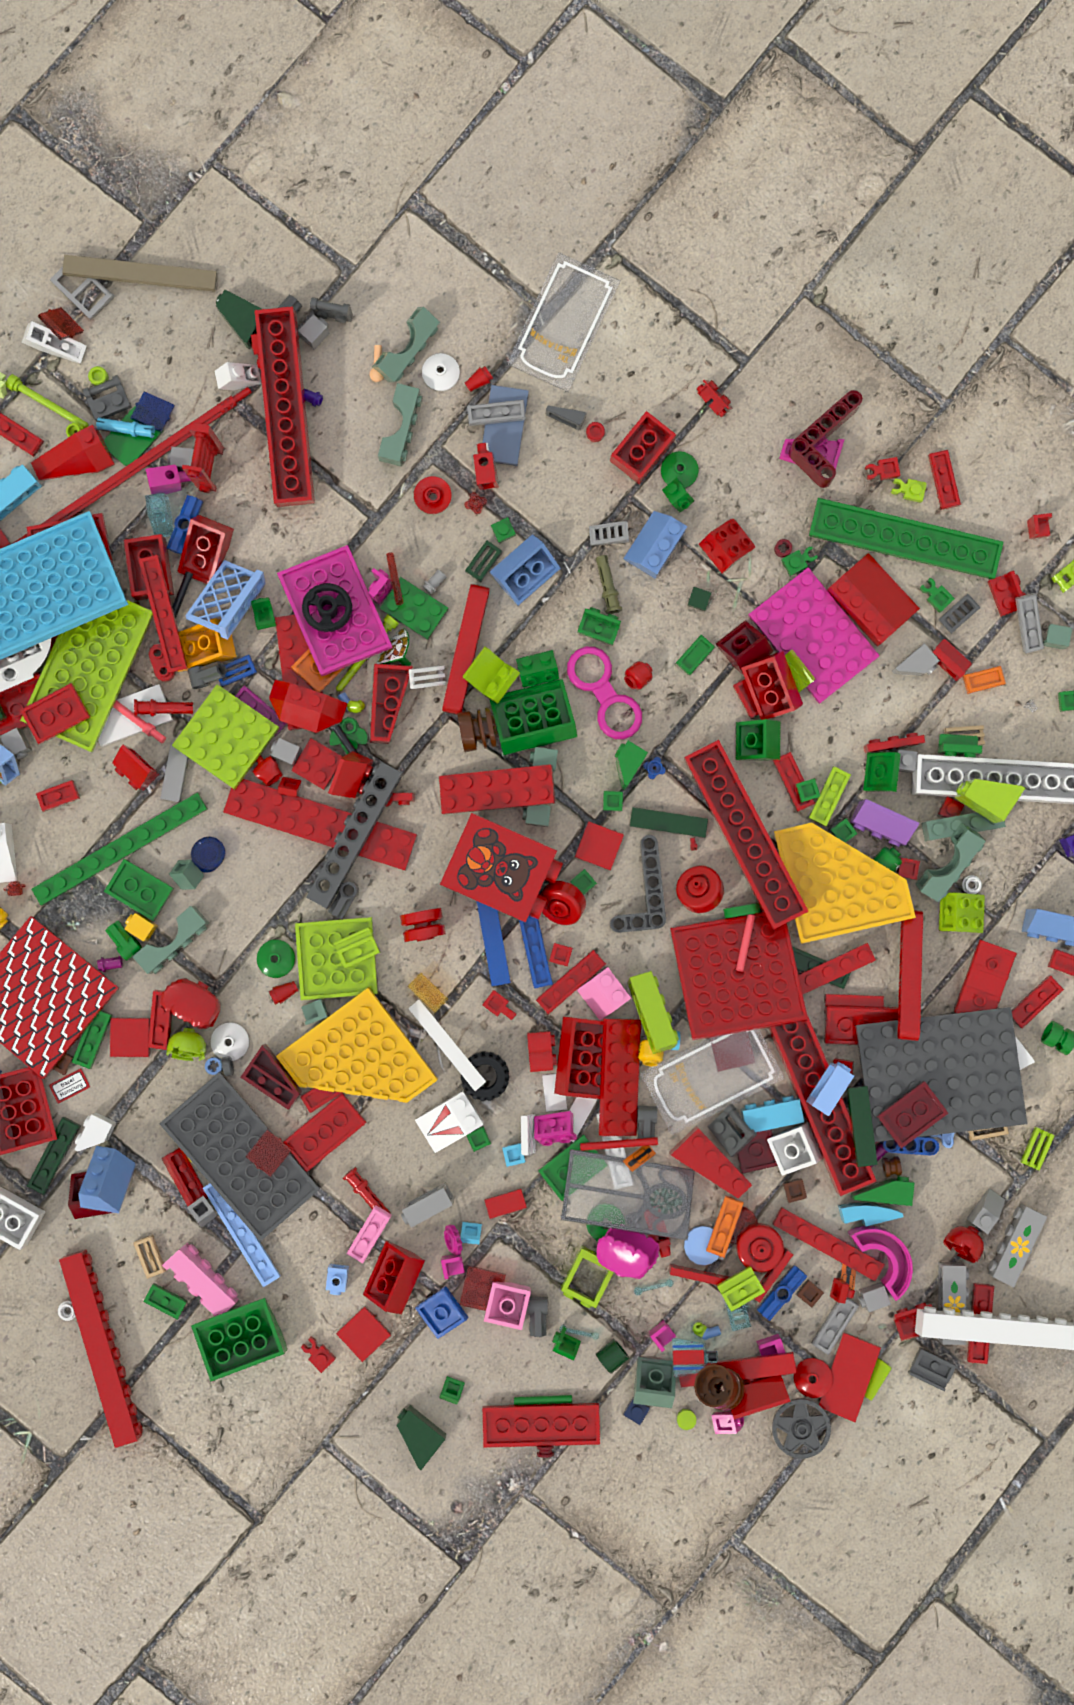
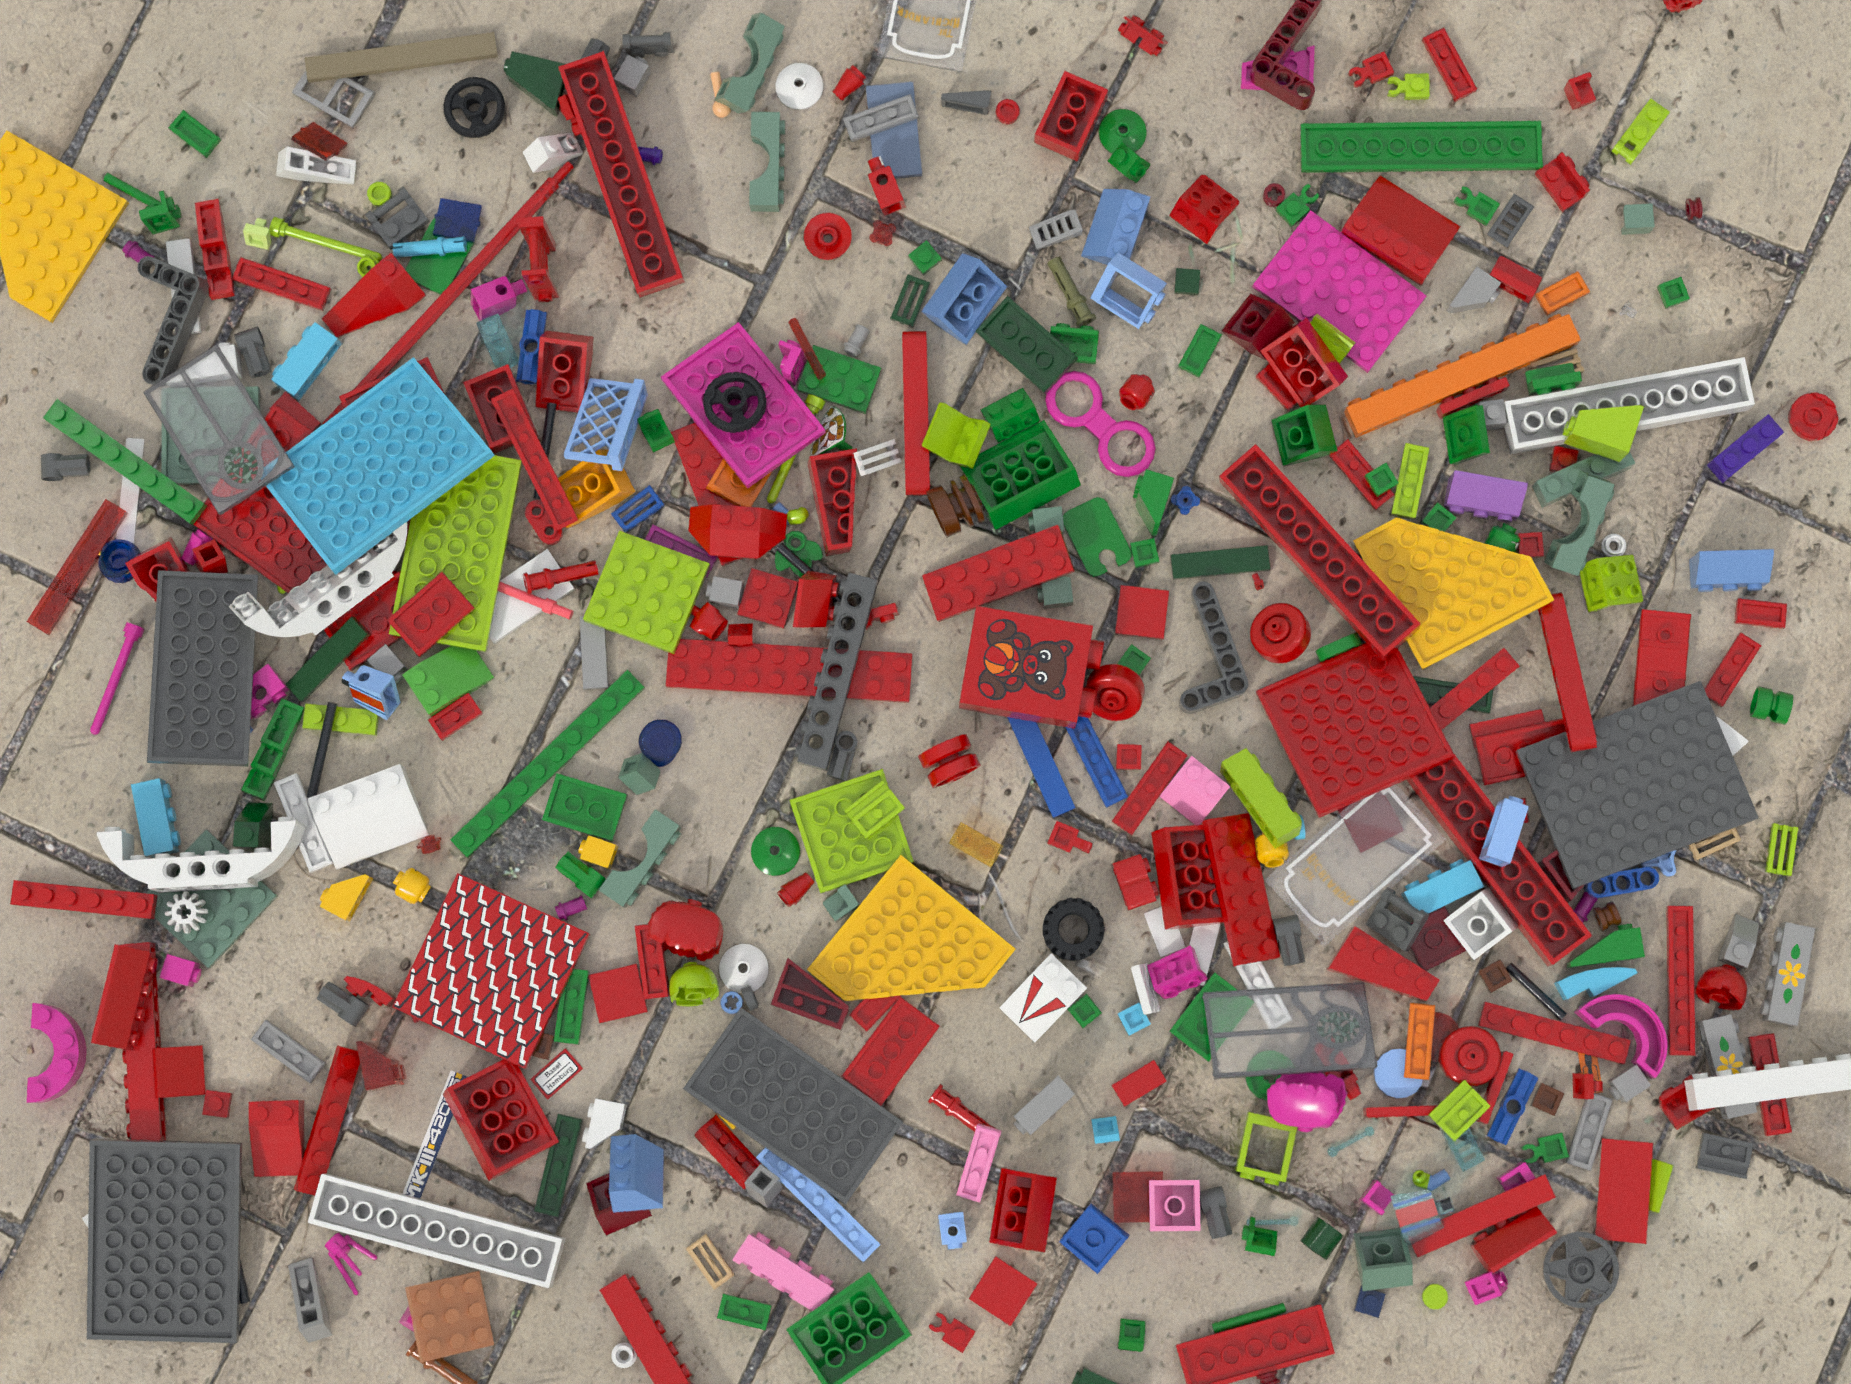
camera: 10 degrees left, 5 degrees down
red slope [112,744,159,791] -> none
light grey brick [167,447,194,471] -> none
dark grey piece [188,661,227,689] -> none
clear red piece [246,1130,292,1177] -> none
white sticker [409,1000,486,1091] -> none
dark pink panel [441,1254,465,1279] -> none
dark pink gear [444,1224,463,1256] -> none
red bar [580,1137,658,1151] -> none
orange sticker [623,1146,656,1172] -> none
reddish brown wheel [694,1364,745,1411] -> none
coral bar [736,914,755,972] -> none
red dish [794,1358,833,1398] -> none
dark green tile [847,1086,878,1167] -> none
dark red plate [877,1081,949,1149] -> none
light grey tile [1015,593,1044,654] -> none
none -> bright green slope [402,646,494,717]
none -> black wheel [443,77,506,138]
none -> dark green tile [975,296,1078,395]
none -> green piece [1063,497,1132,577]
none -> light blue window [1090,252,1167,329]
none -> orange brick [1344,314,1581,438]
none -> black bar [1506,962,1567,1020]
none -> green plate [1521,1132,1569,1163]
none -> red plate [1666,906,1695,1056]

